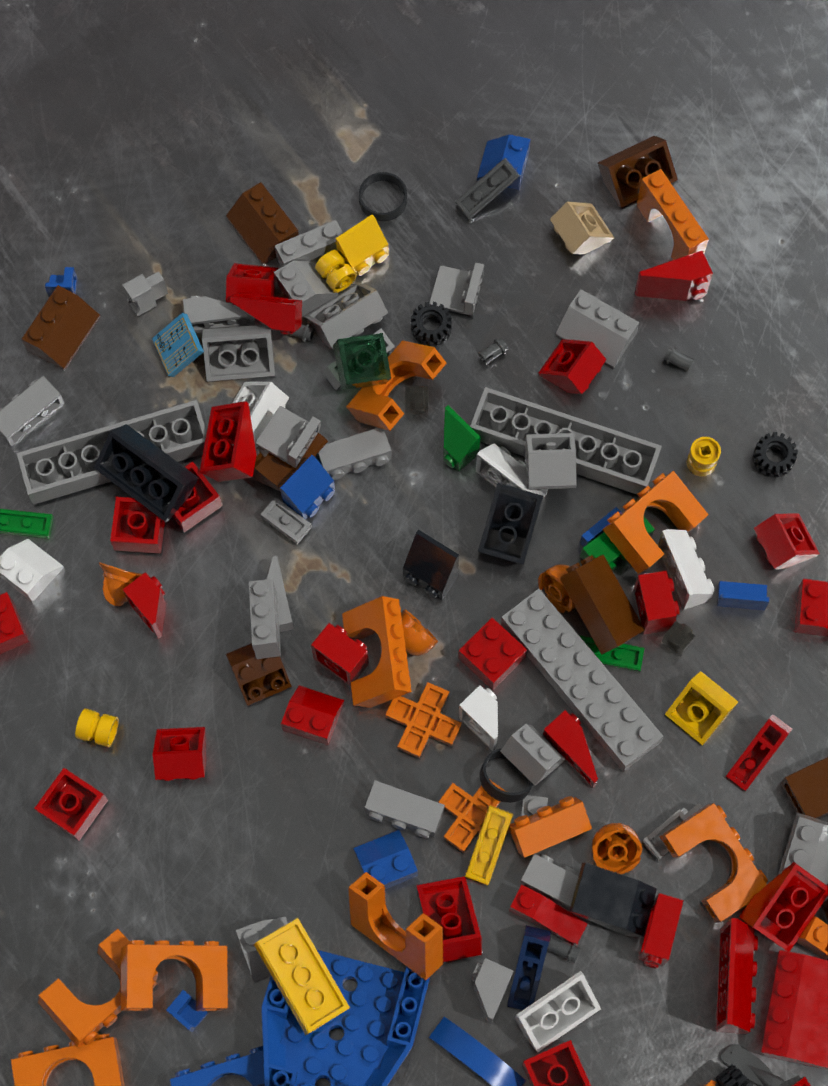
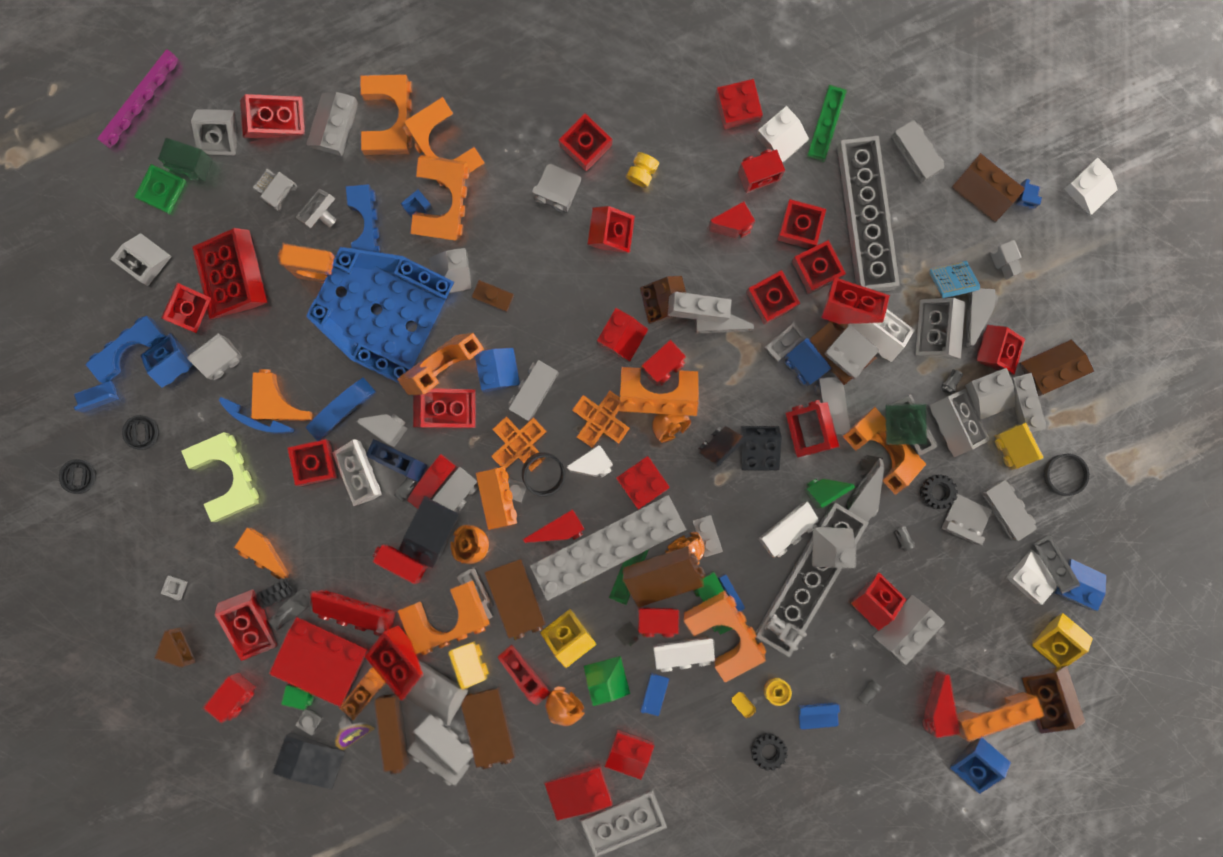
camera: 95 degrees right, 15 degrees up
black slope [94,424,199,522] -> none
orange piece [99,562,142,607] -> none
red slope [230,292,303,334] -> none
yellow tile [254,918,350,1035] -> none
yellow wheel [315,250,357,293] -> none
yellow tile [465,805,513,885] -> none
black slope [478,483,543,565] -> none
light grey slope [501,724,566,786] -> none
light grey slope [524,433,576,490] -> none
tan slope [550,202,614,254] -> none
red slope [754,513,820,569] -> none
none -> yellow slope [449,641,489,690]
none -> reddish brown tile [472,280,514,312]
none -> reddish brown brick [484,559,546,640]
none -> light grey bracket [532,164,581,212]
none -> orange cylinder [545,686,585,726]
none -> green slope [584,656,631,706]
none -> light grey plate [692,515,723,558]
none -> yellow piece [732,692,756,718]
none -> red brick [737,149,785,193]
none -> black bracket [741,426,782,471]
none -> red brick [746,270,800,325]
none -> light grey connector [765,613,807,651]
none -> red window [786,400,839,458]
none -> blue panel [798,702,840,730]
none -> light grey slope [812,527,856,568]
none -> light grey slope [847,458,884,522]
none -> blue slope [950,737,1011,794]
none -> light grey brick [981,480,1037,541]
none -> white slope [1006,549,1057,605]
none -> yellow slope [1032,613,1093,667]
none -> white slope [1064,158,1117,215]

